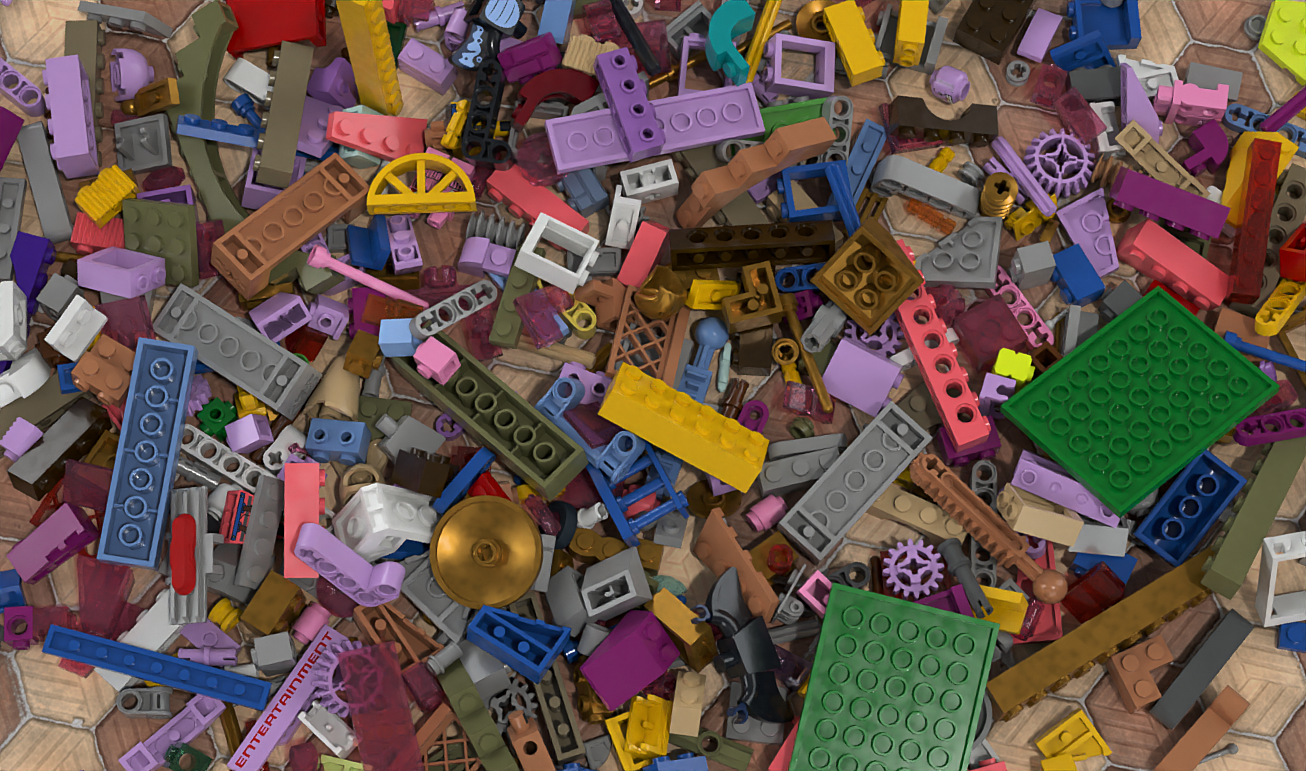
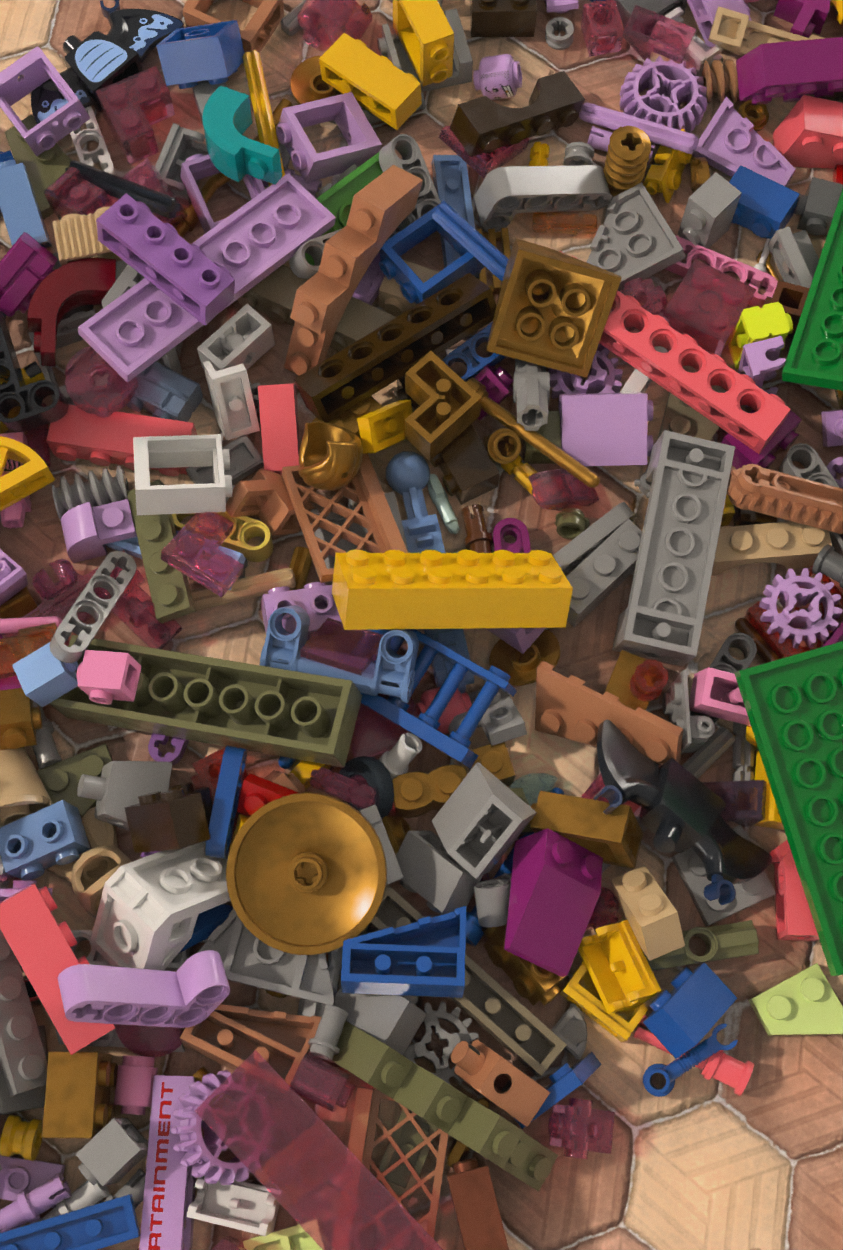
camera: 30 degrees left, 0 degrees up
bright pink brick [745,494,788,533] -> none

